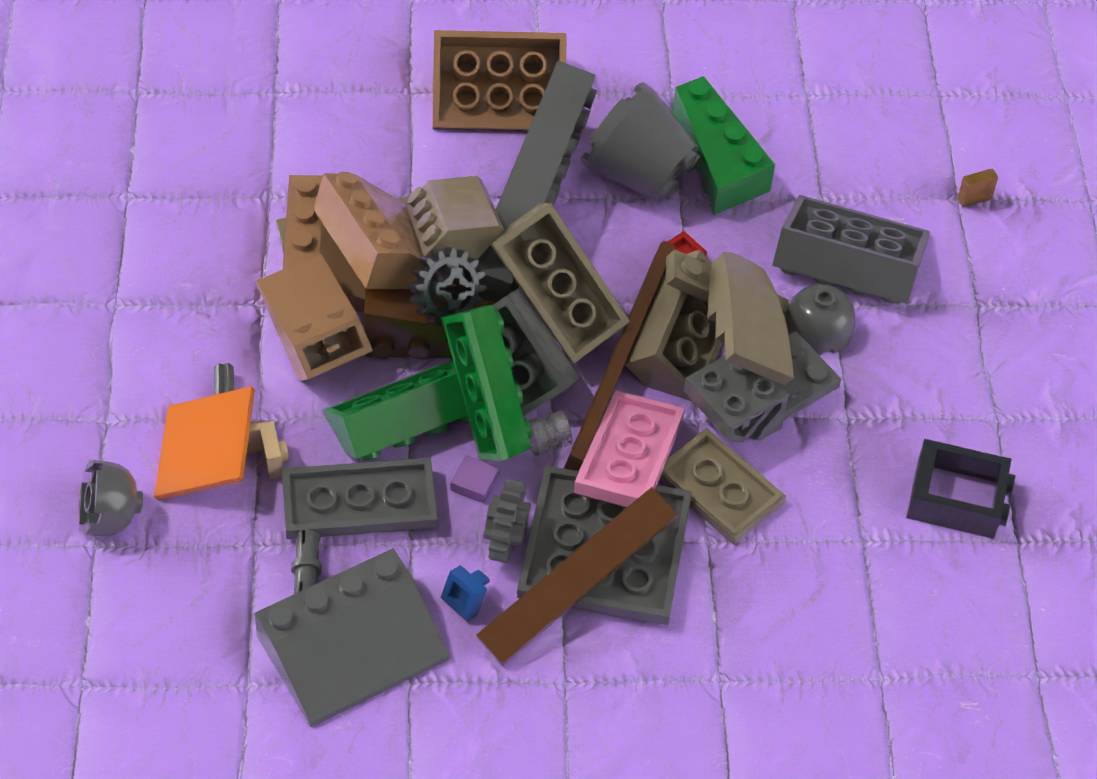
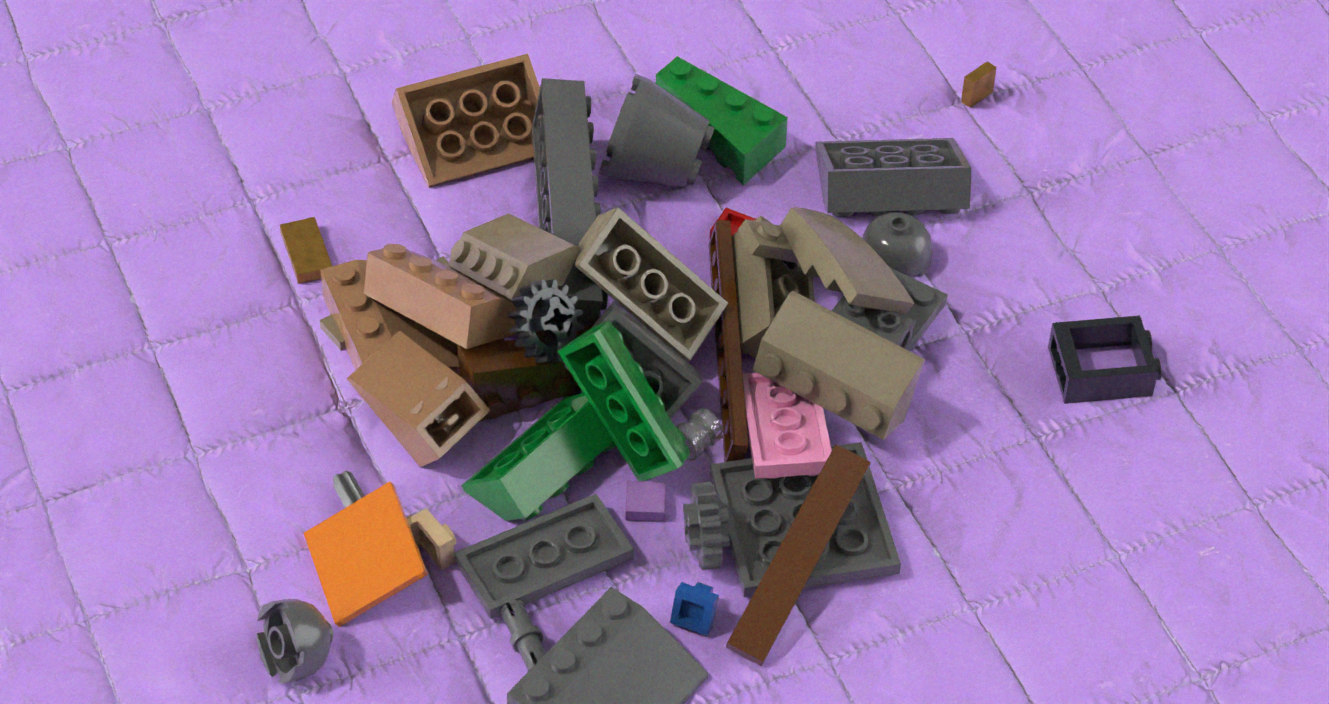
camera: 20 degrees left, 5 degrees down
dark tan tile [659,428,786,544] -> none
none -> pearl gold tile [279,217,332,284]
none -> dark tan slope [753,291,925,440]

